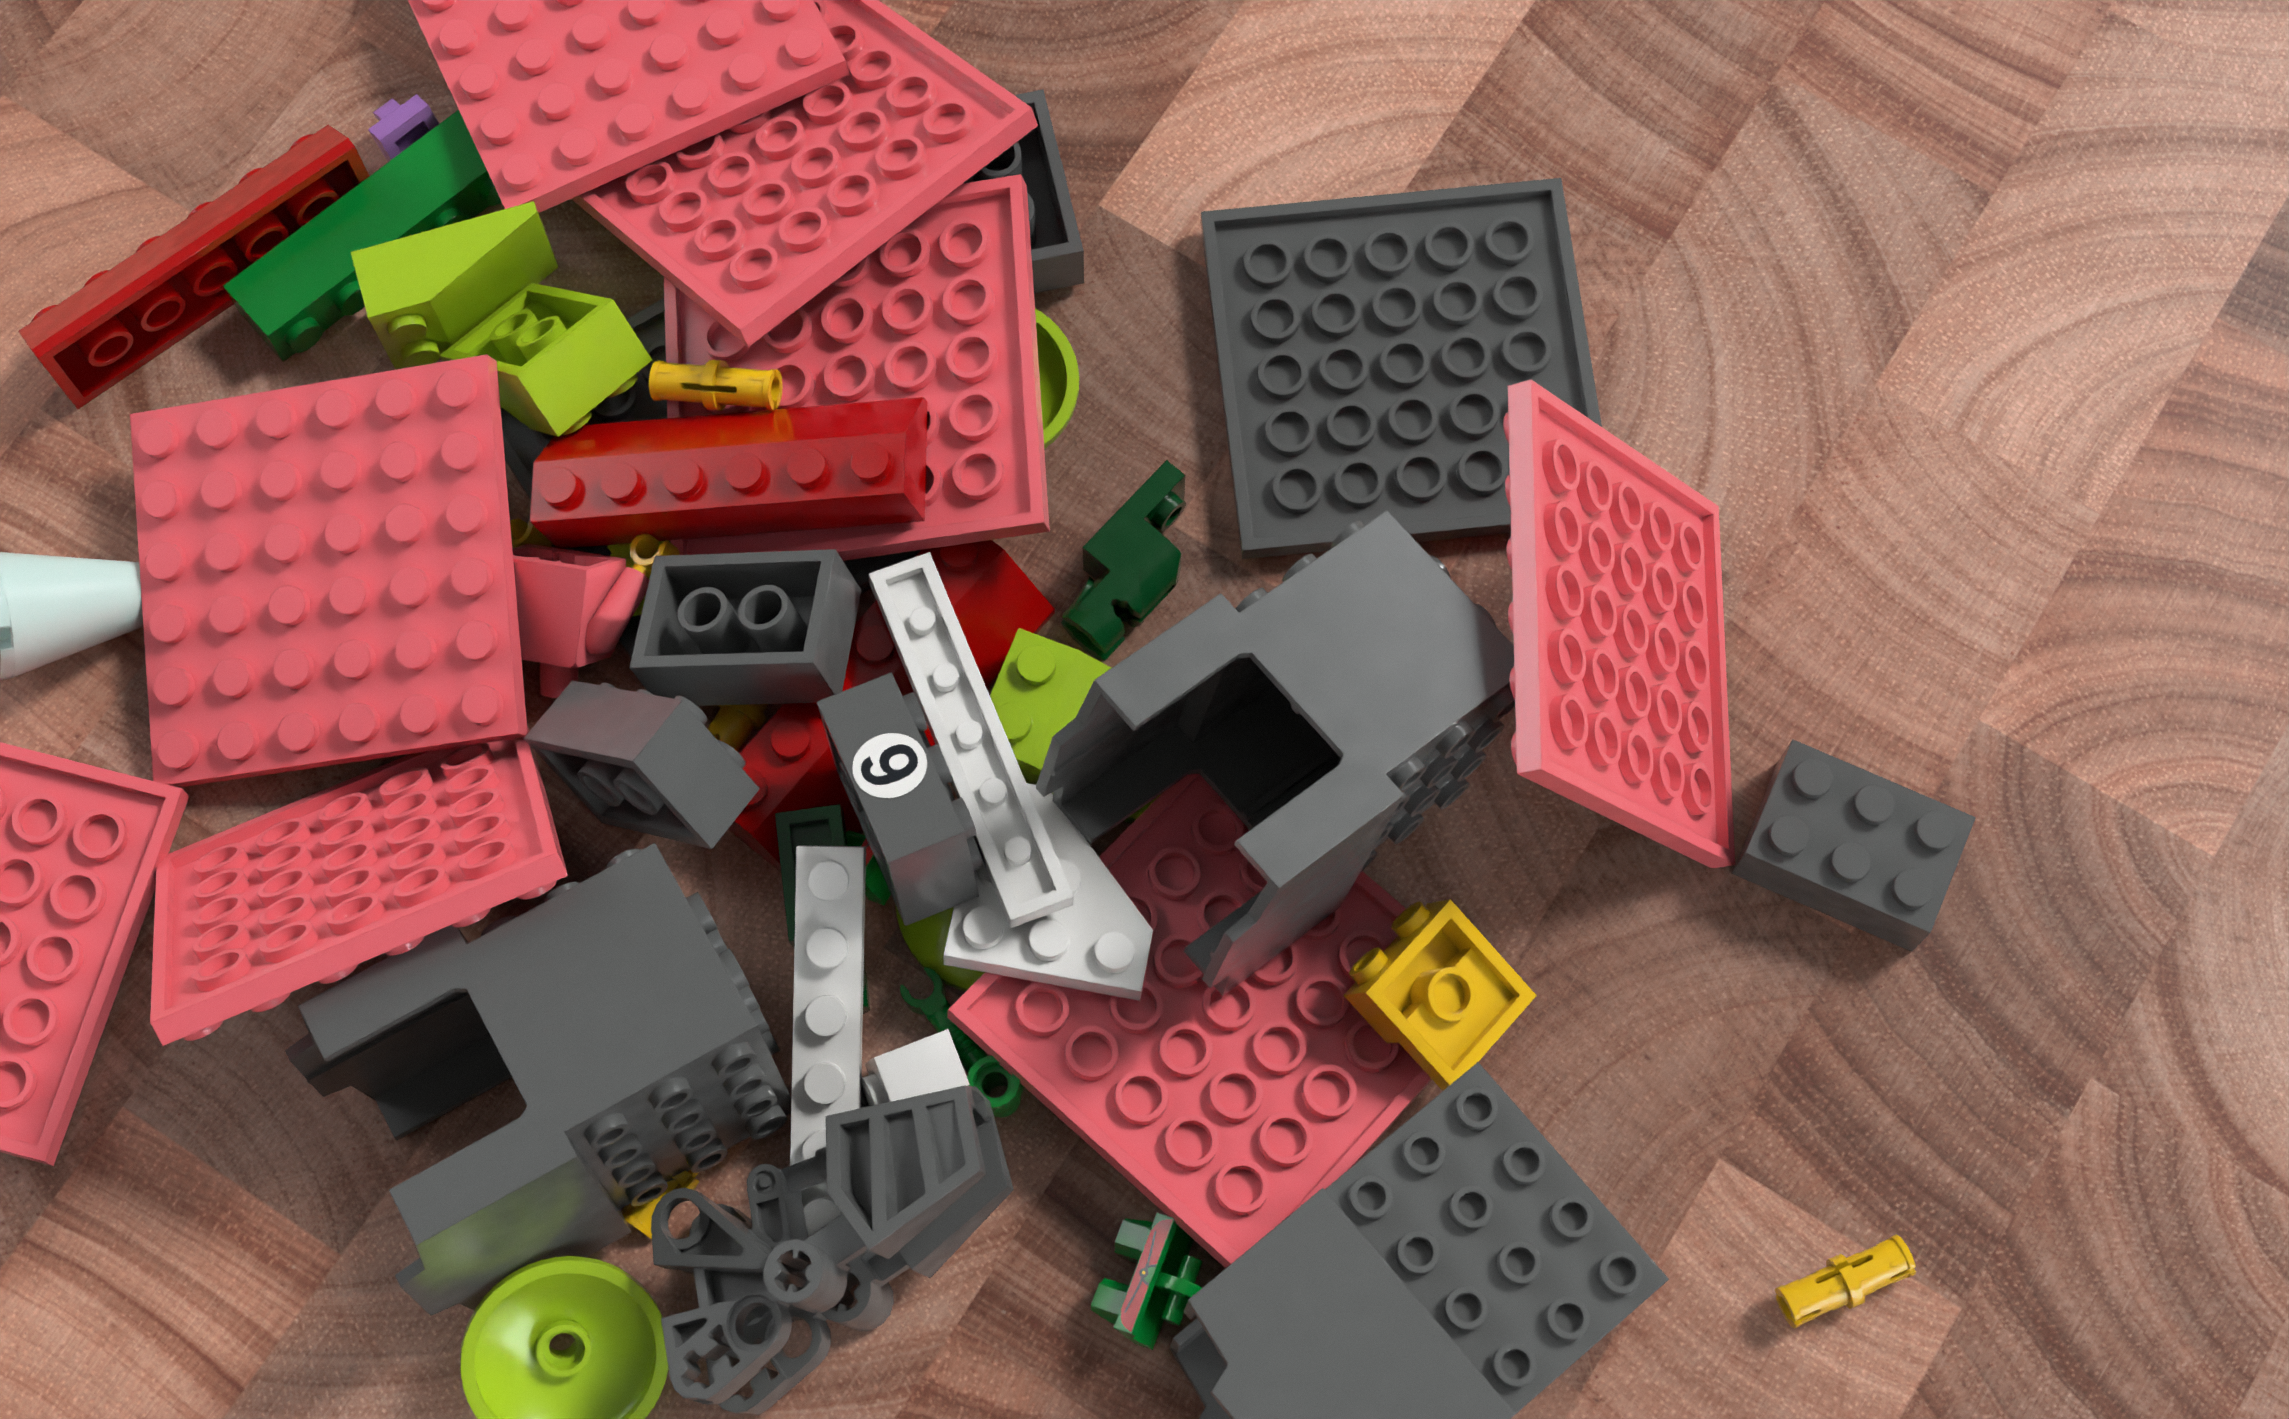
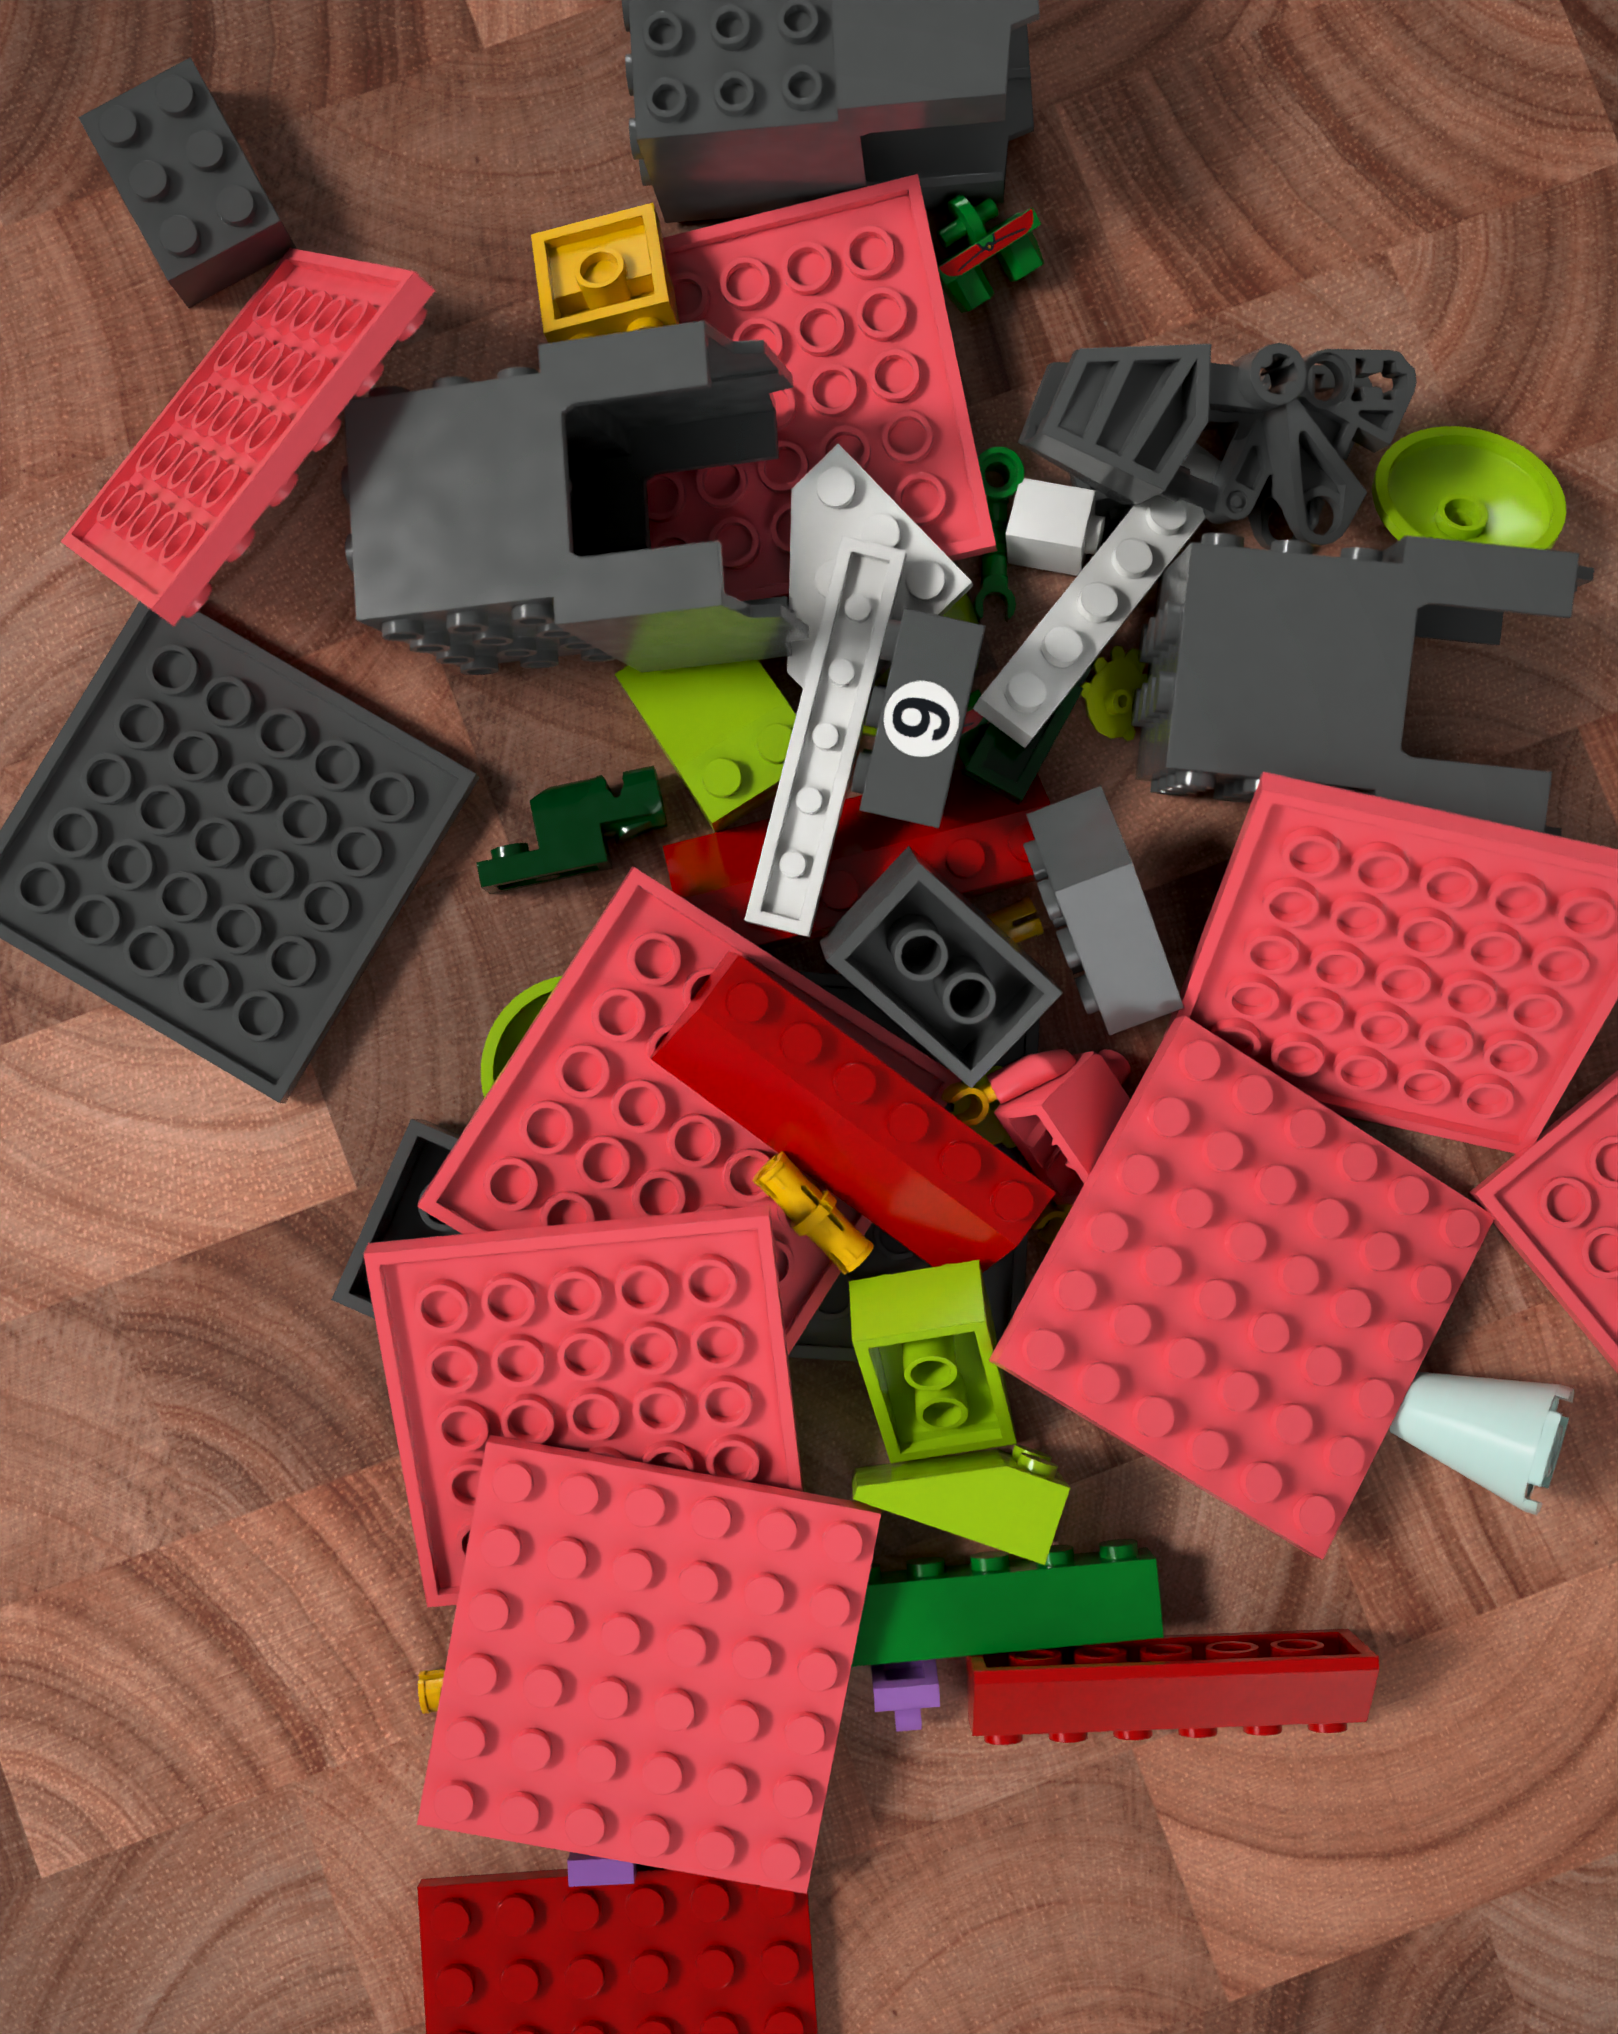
camera: 140 degrees left, 15 degrees up
none -> neon yellow piece [1080,646,1147,741]

